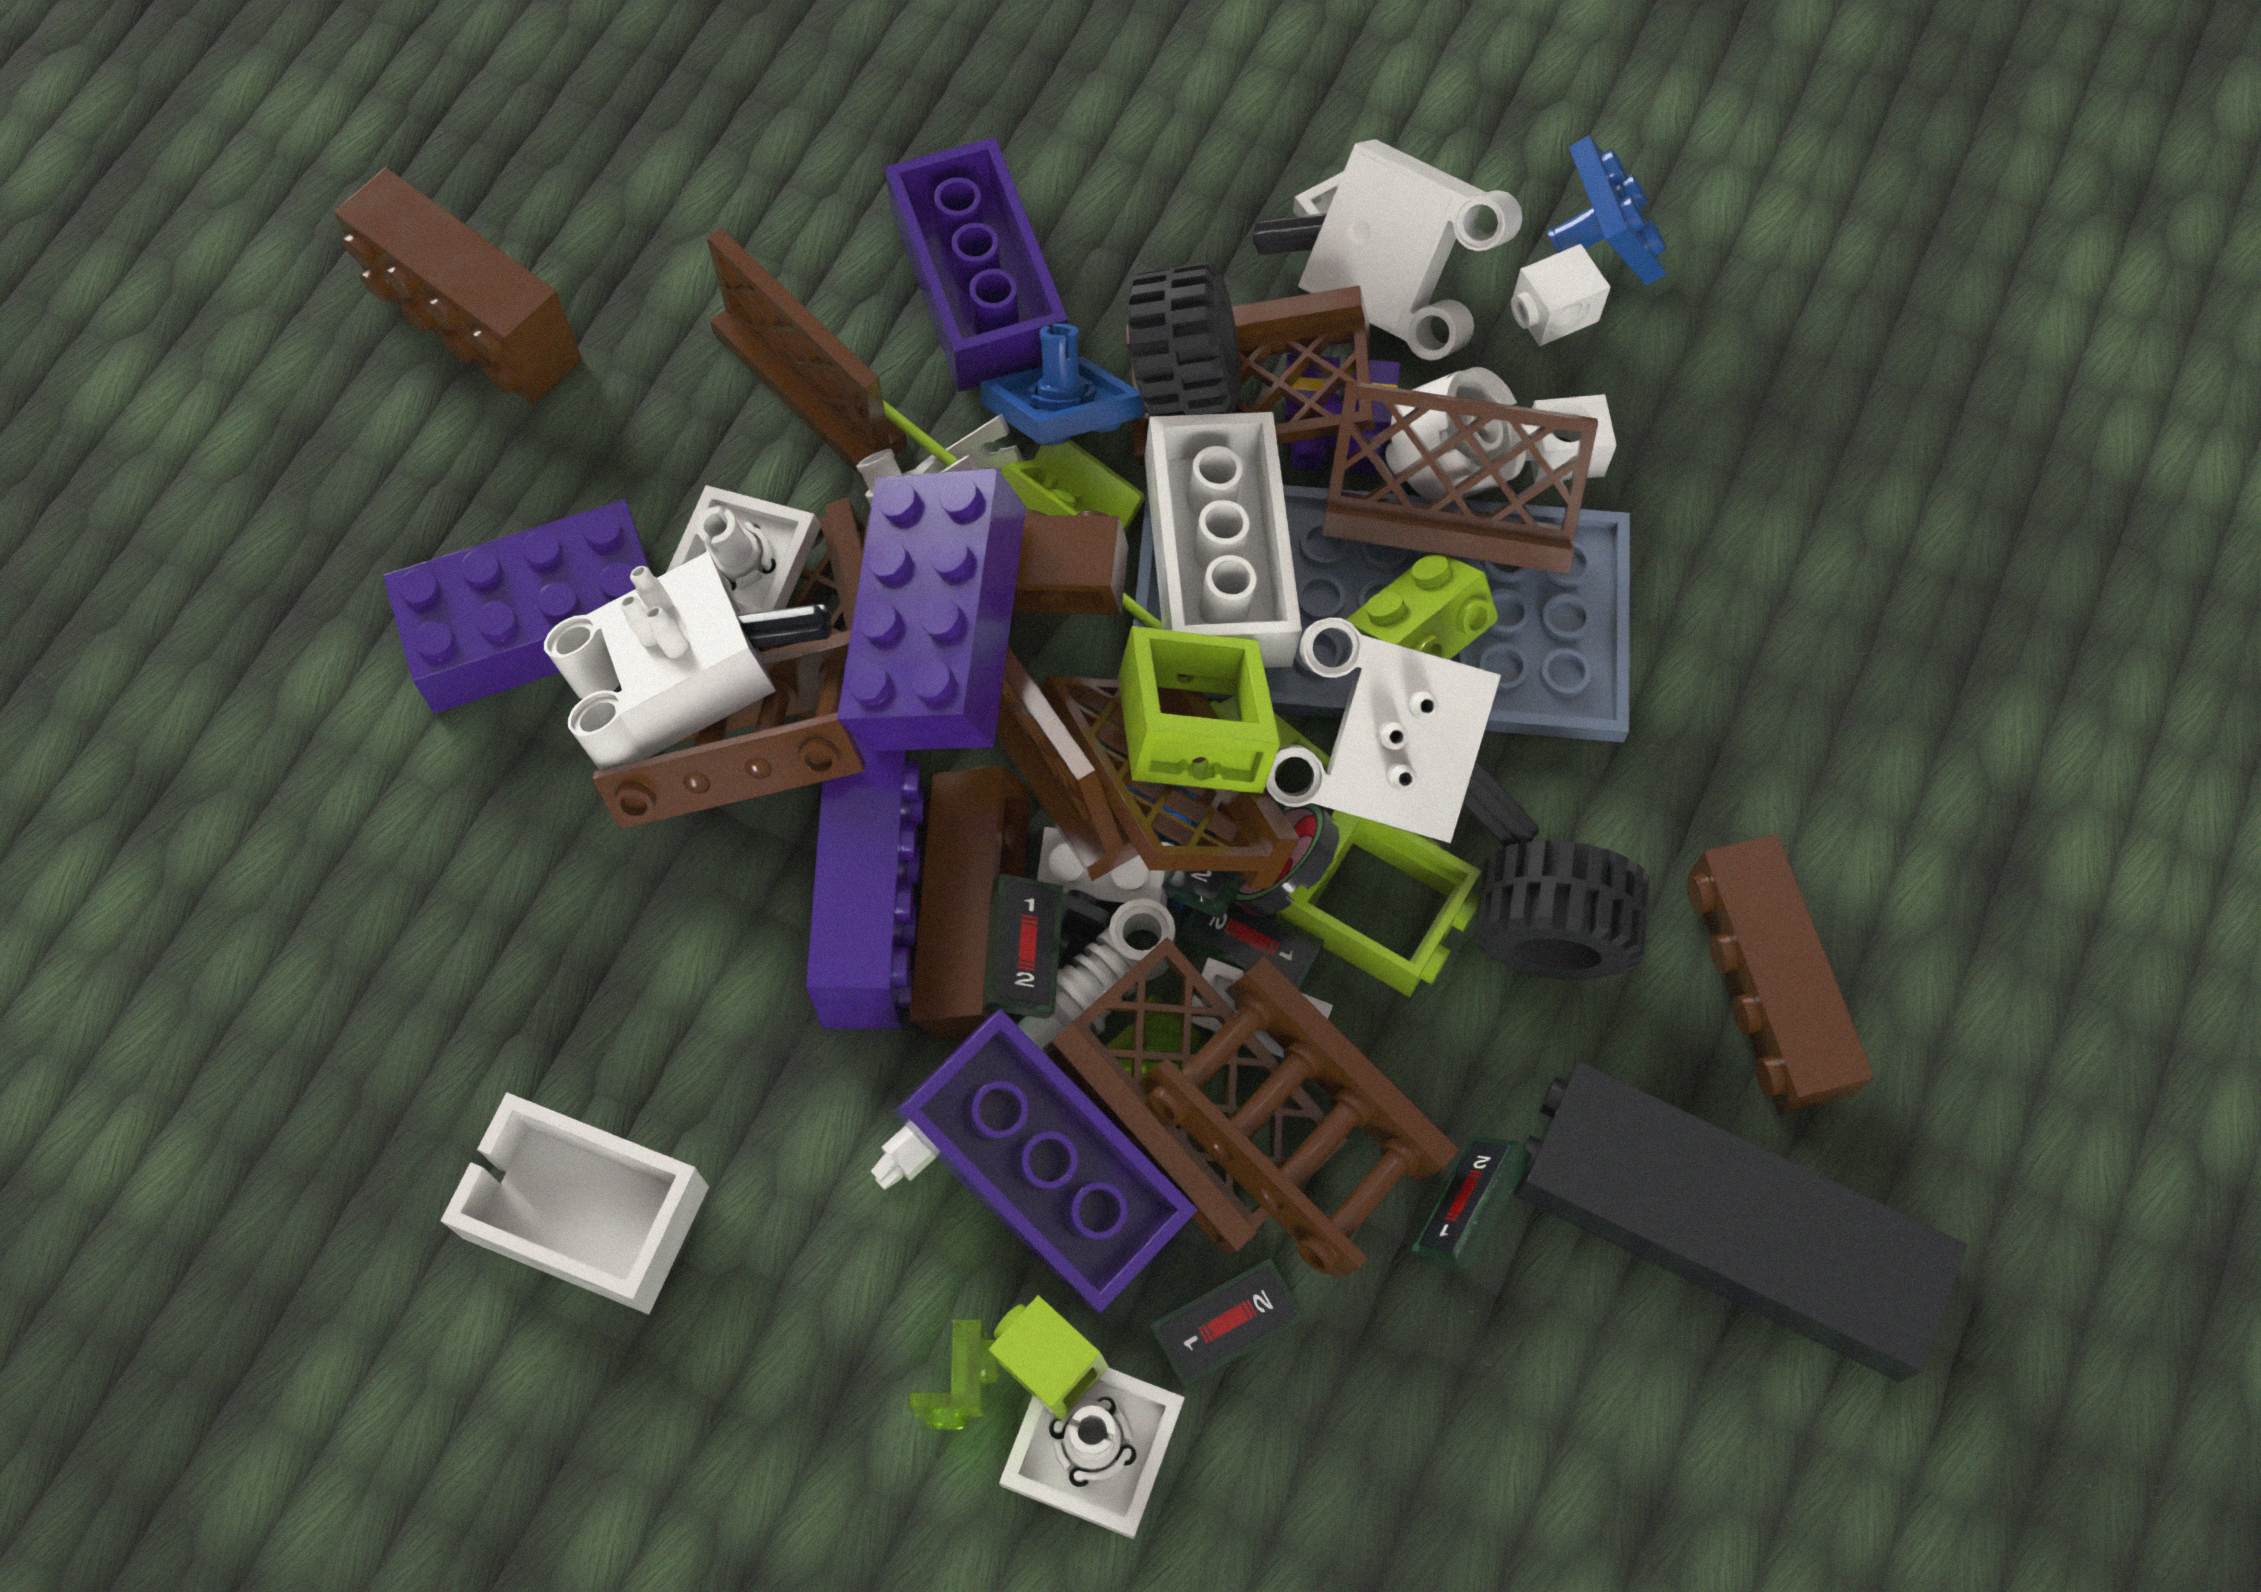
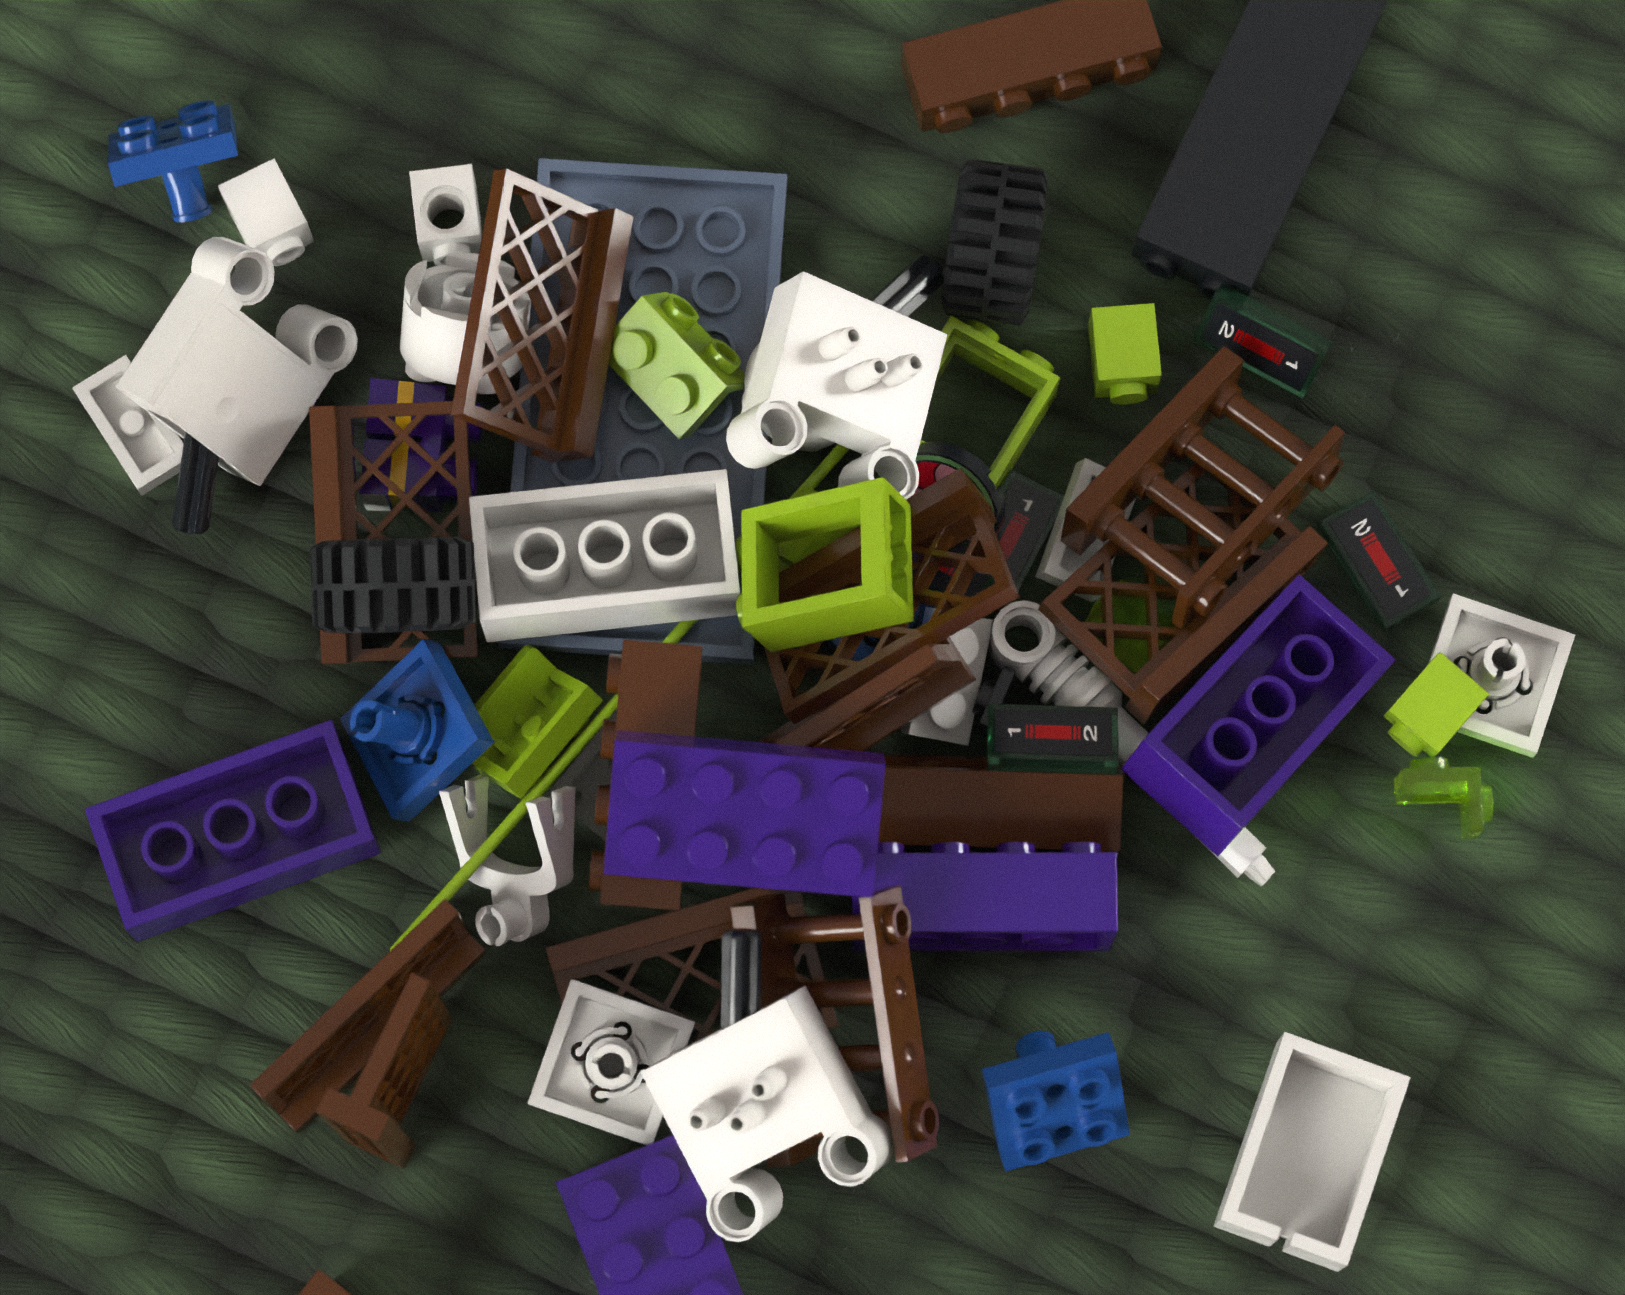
camera: 90 degrees left, 10 degrees up
none -> reddish brown fence [316,973,453,1169]
none -> blue plate [982,1031,1130,1172]
none -> lime brick [1088,303,1162,405]

